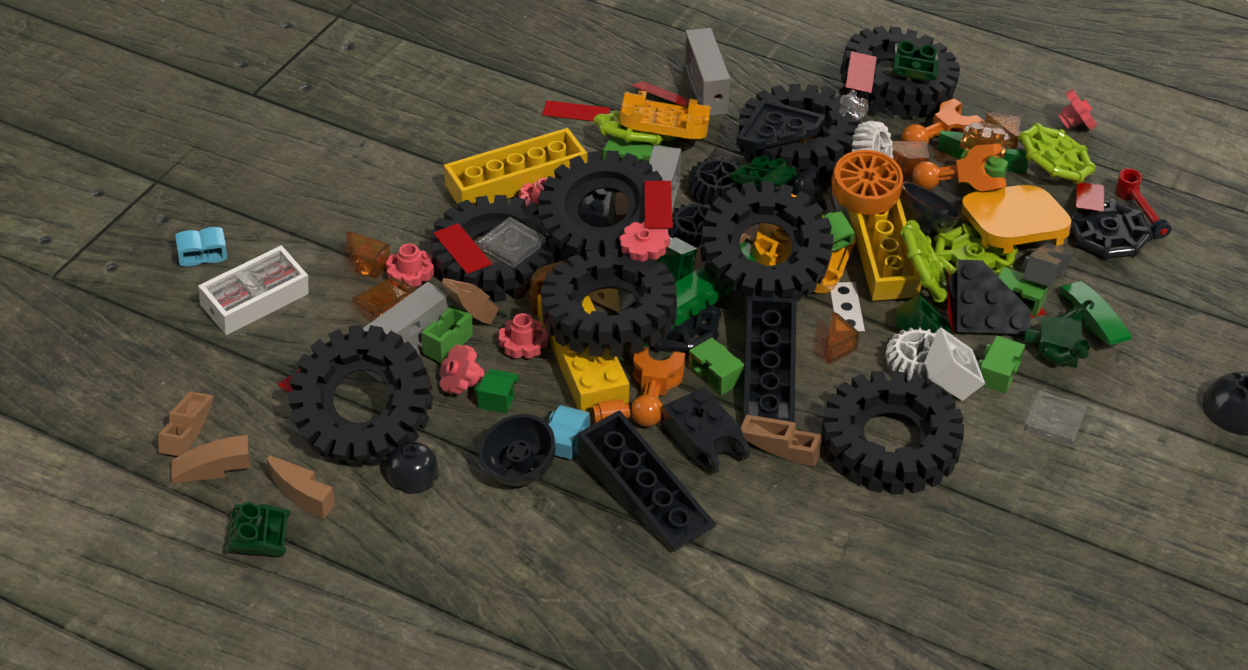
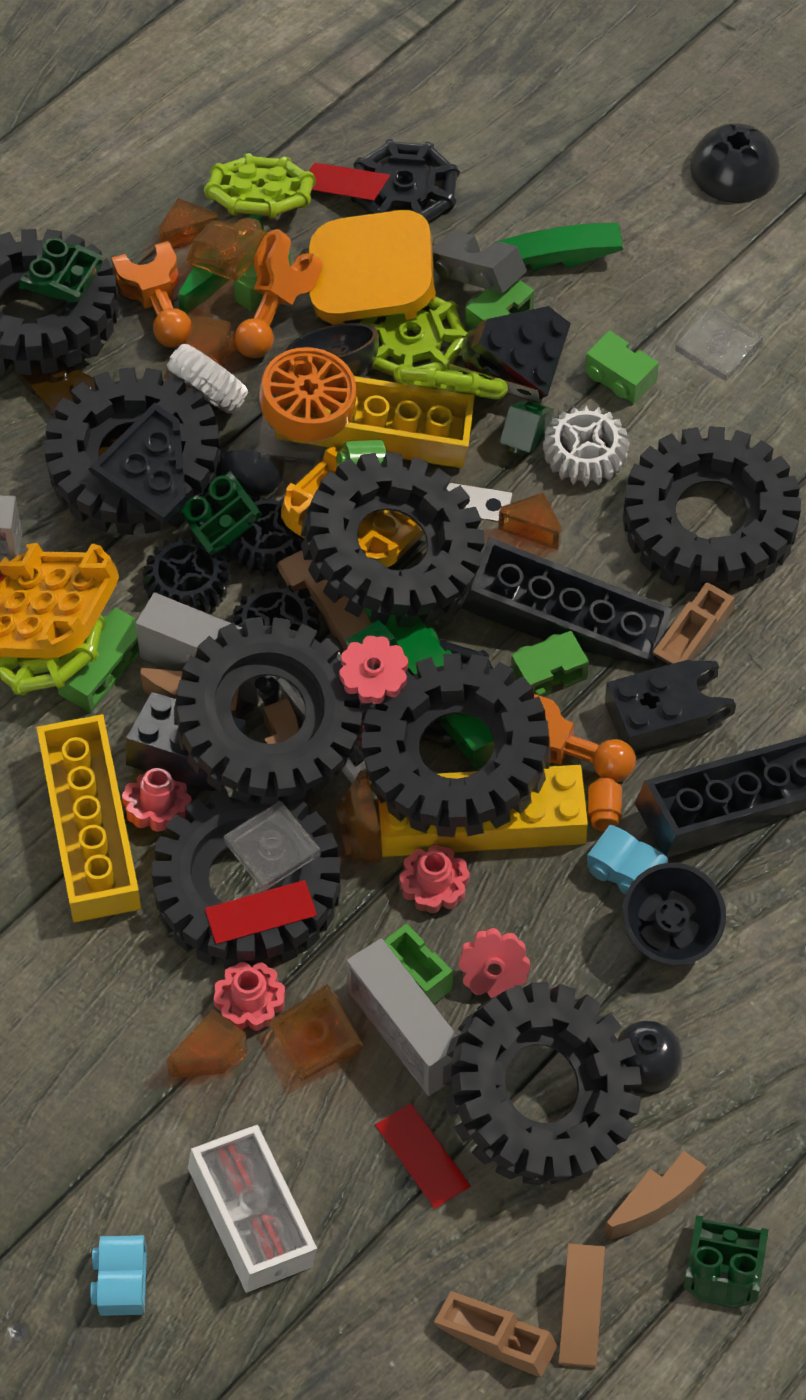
camera: 75 degrees left, 15 degrees up
medium nougat slope [442,278,499,325] -> none
green brick [474,368,519,414] -> none
red sticker [644,181,673,228] -> none
clear brick [839,90,868,119] -> none
sticker [846,51,876,93] -> none
white slope [924,328,985,401] -> none
dark green torso [1024,300,1094,368] -> none
coral plant [1058,88,1097,130] -> none
red piece [1115,168,1172,239] -> none

